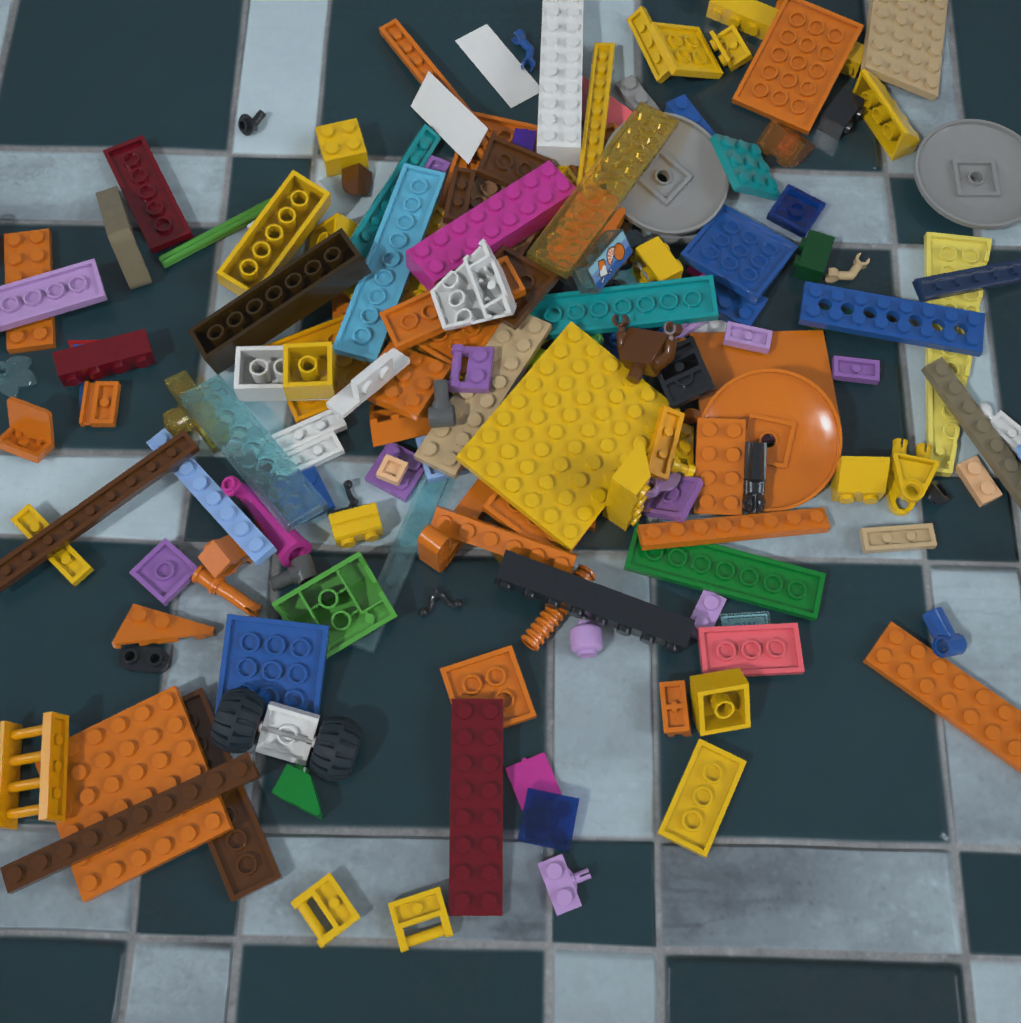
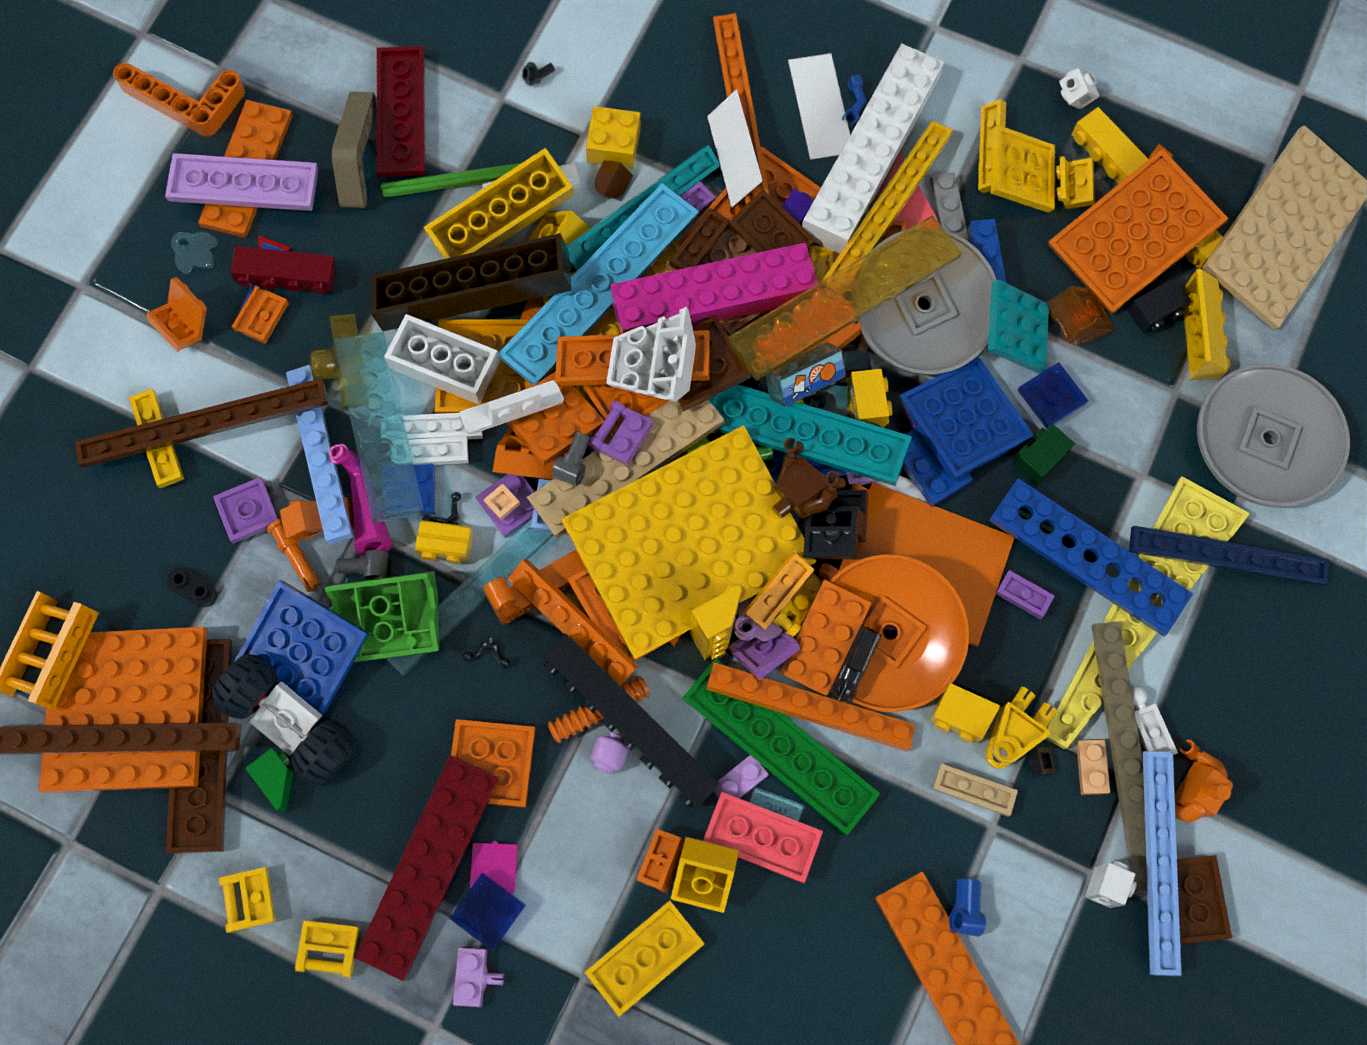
camera: 25 degrees right, 5 degrees up
orange wing [112,603,216,649] -> none
yellow brick [283,342,336,400] -> none
lavender plate [723,321,773,354] -> none
tan arm [825,253,870,283] -> none

